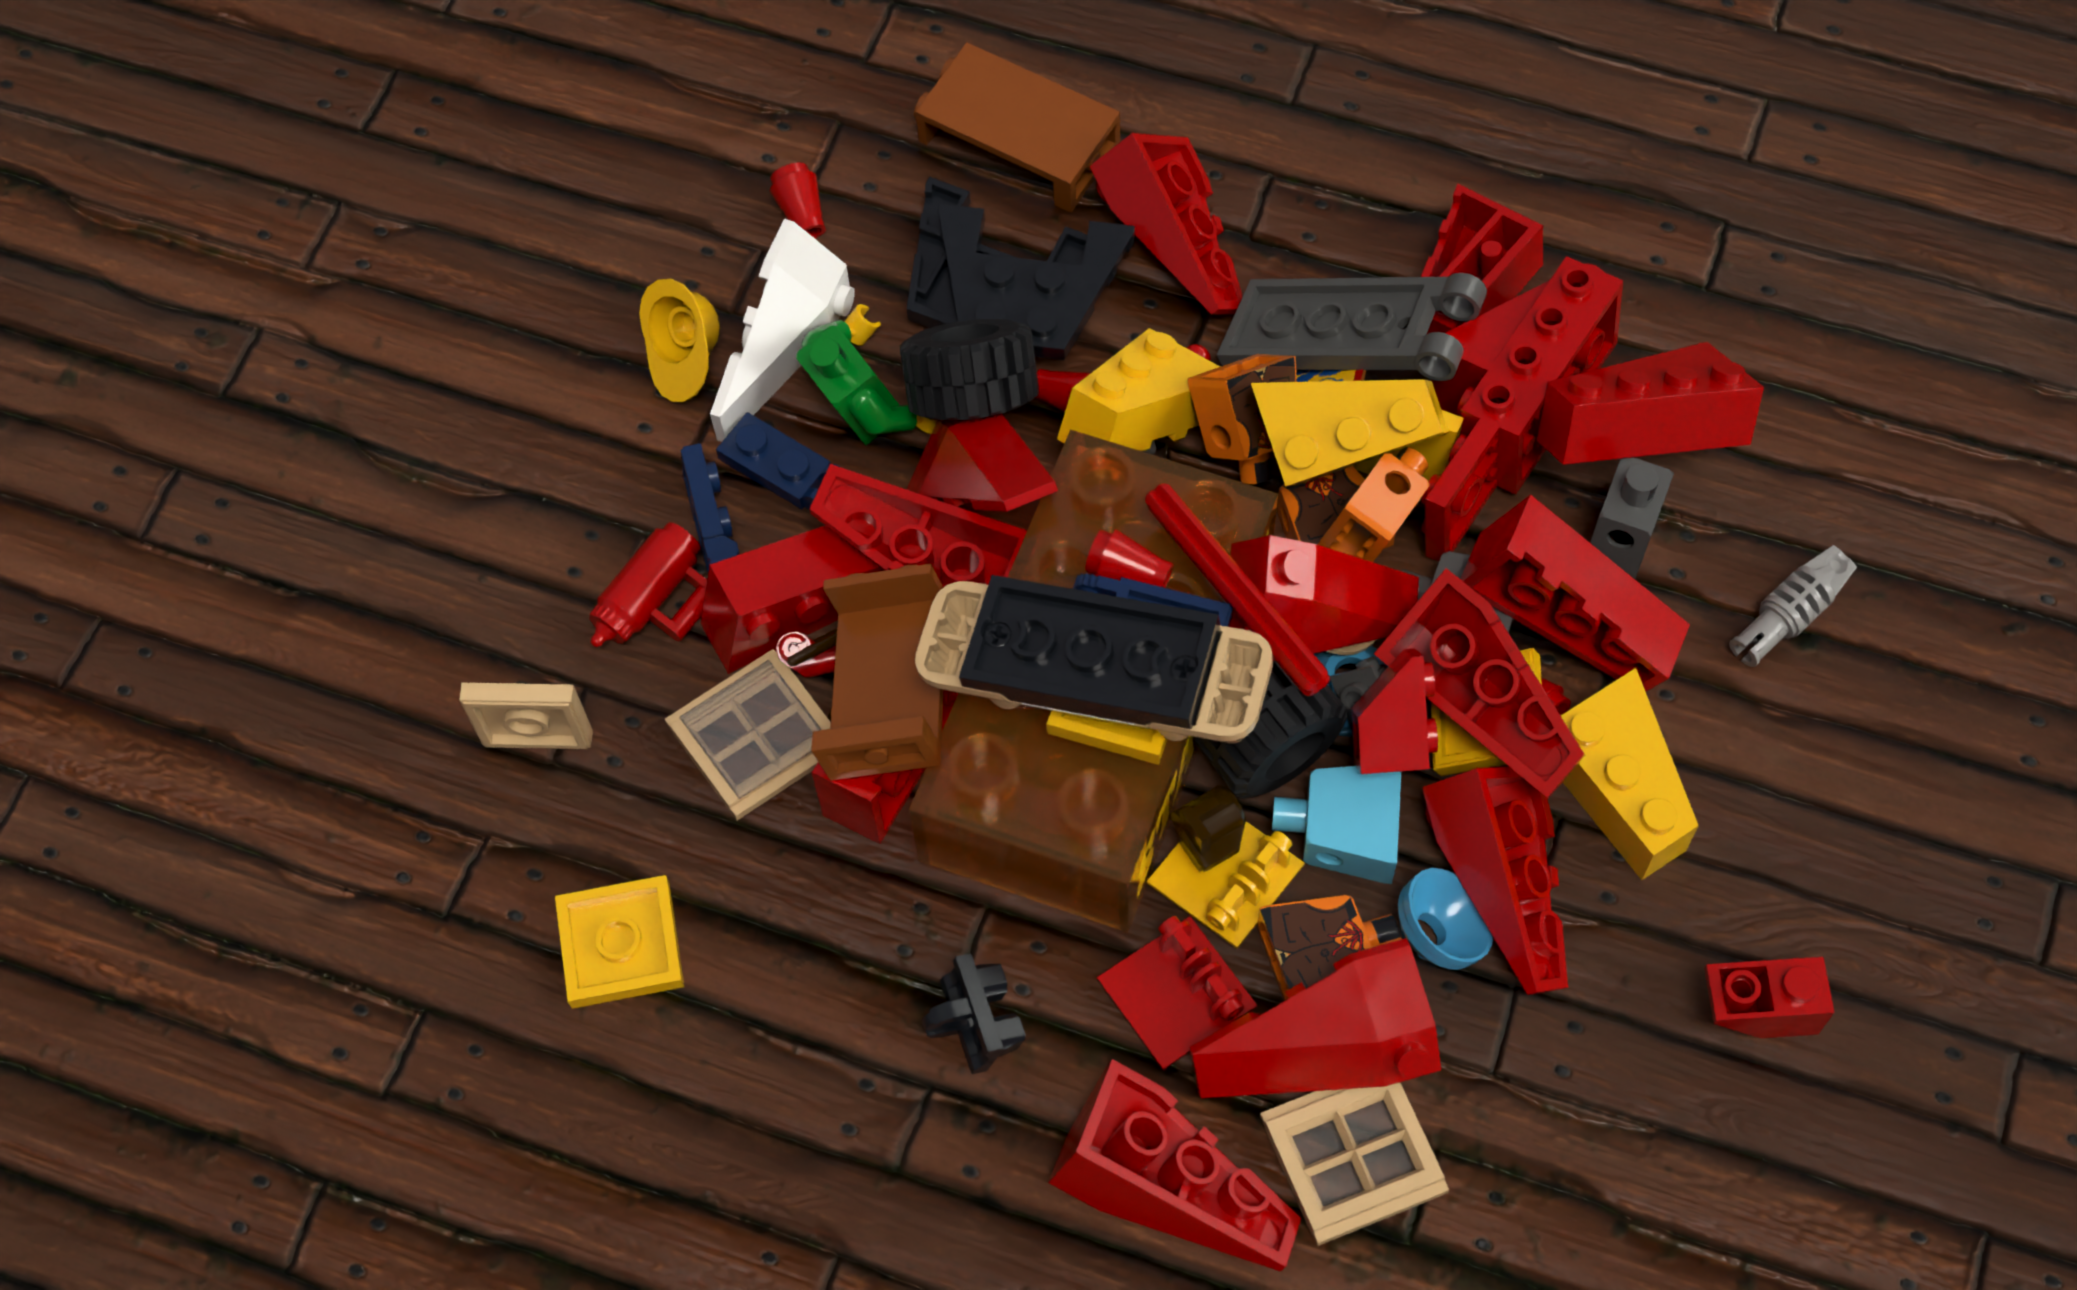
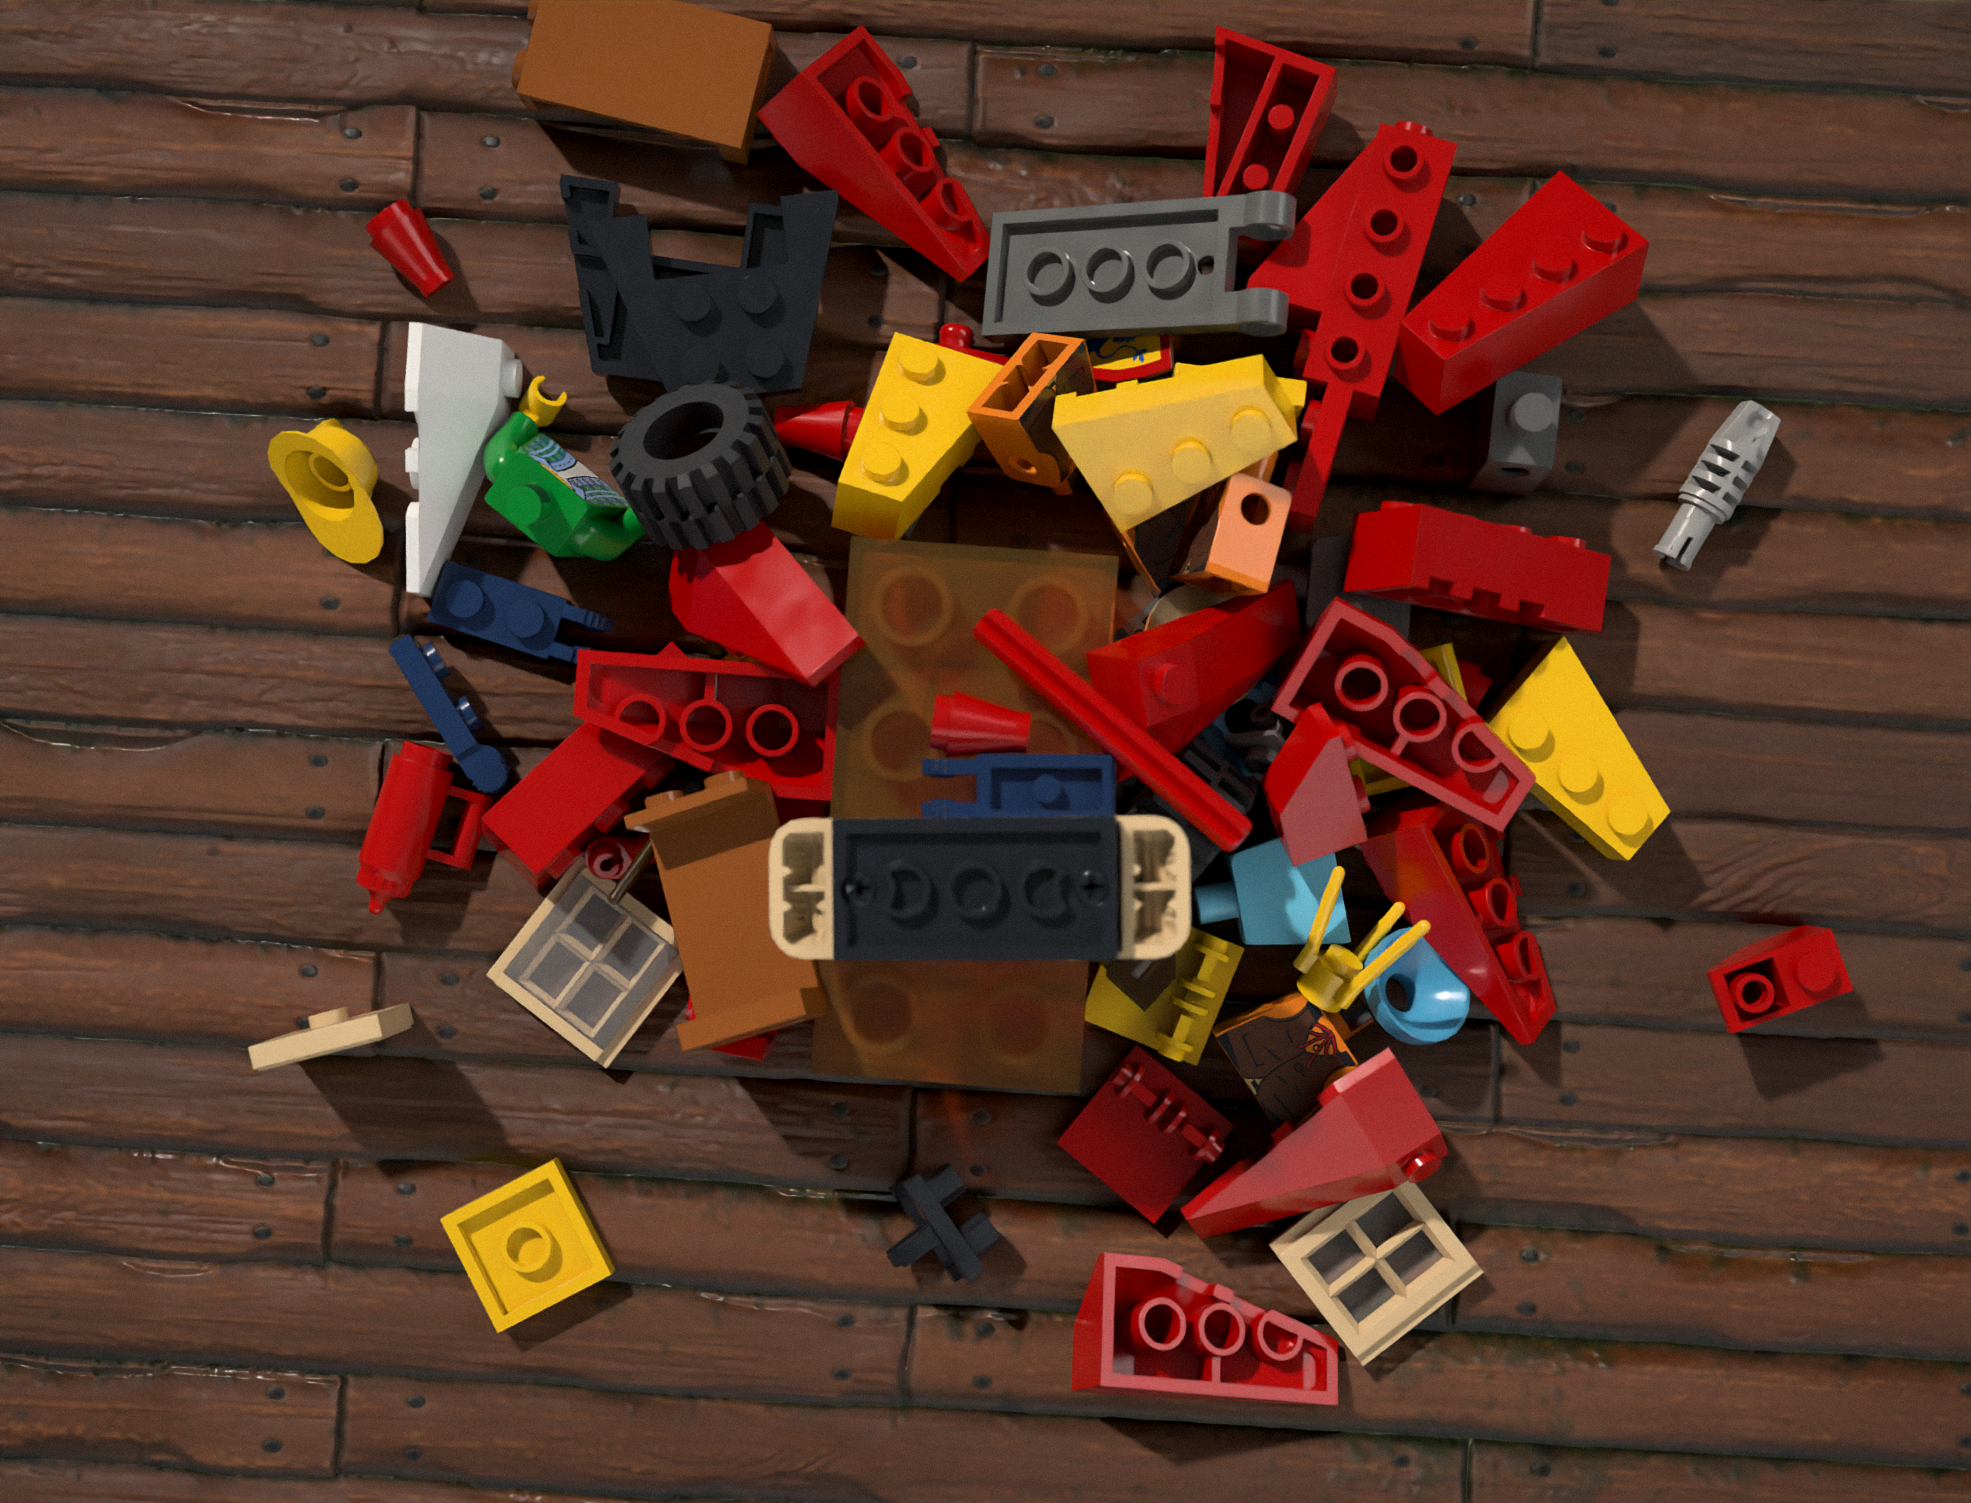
camera: 20 degrees left, 25 degrees up
none -> yellow plant [1293,866,1430,1013]

